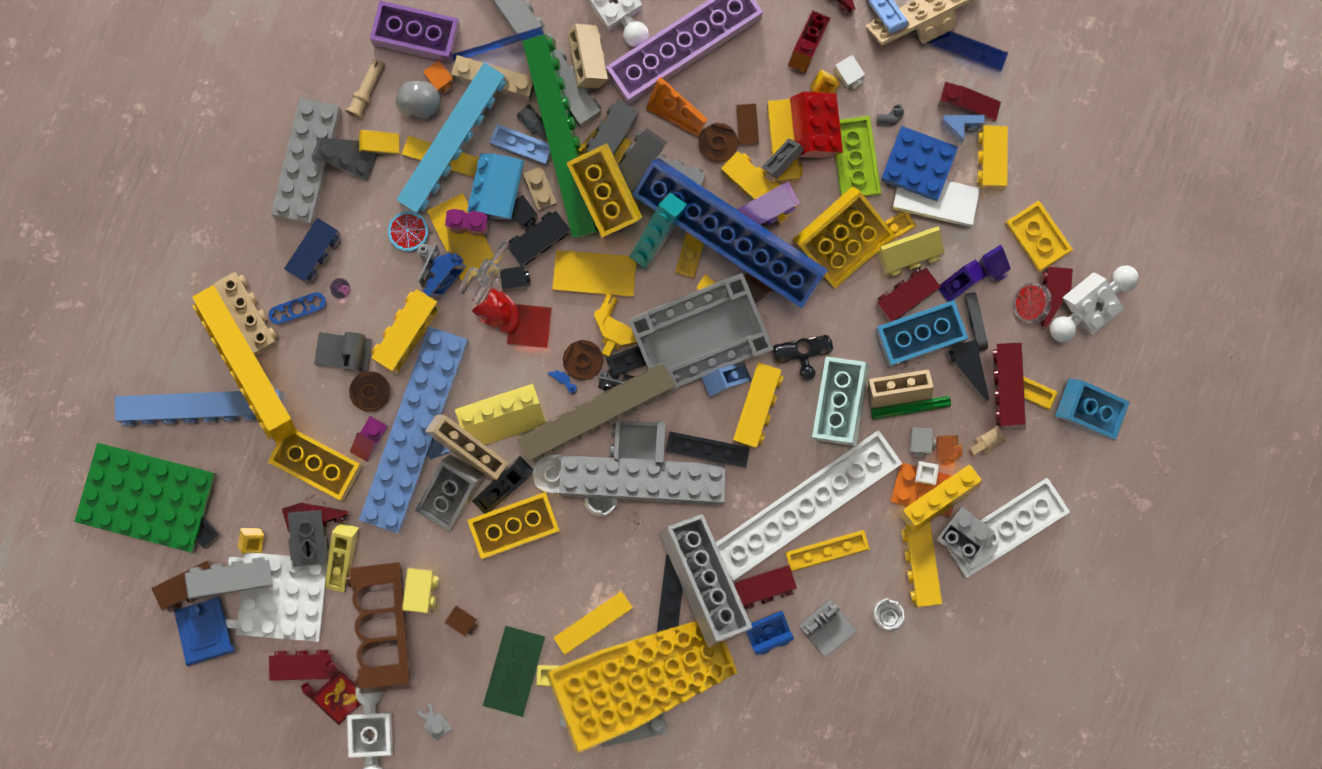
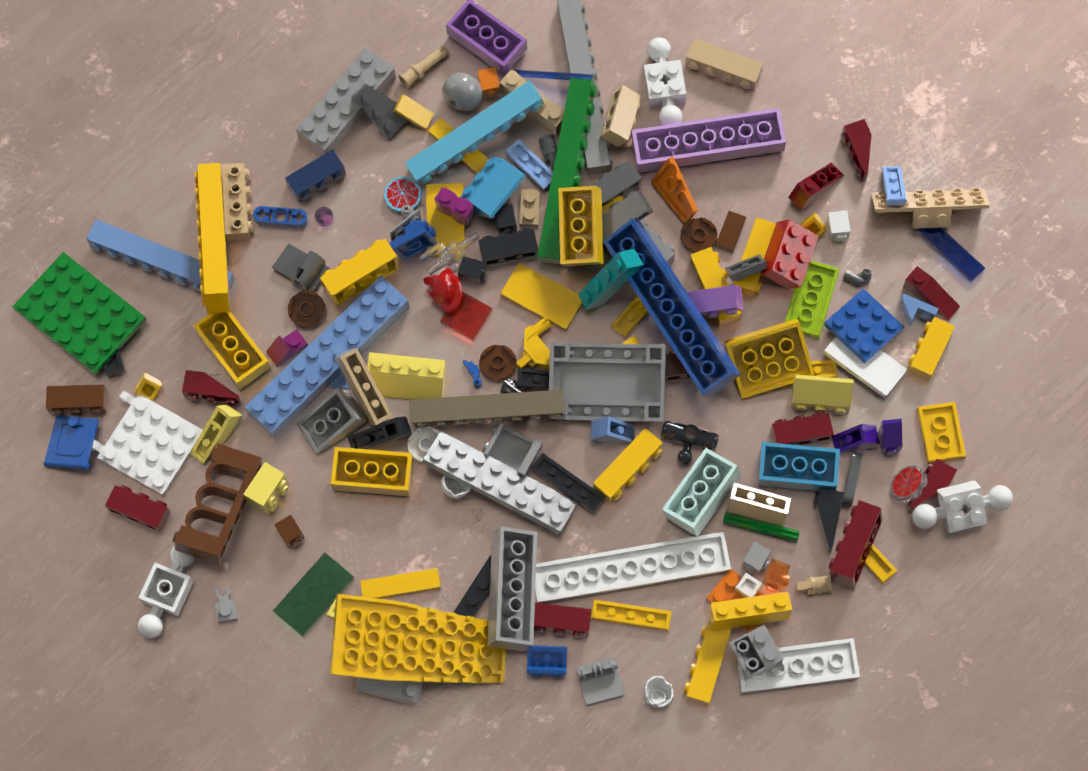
camera: 30 degrees right, 10 degrees down
light grey brick [185,557,273,599] -> none
dark grey piece [288,510,329,566] -> none
flag [301,659,361,726] -> none
dark azure slope [1055,378,1130,440] -> none

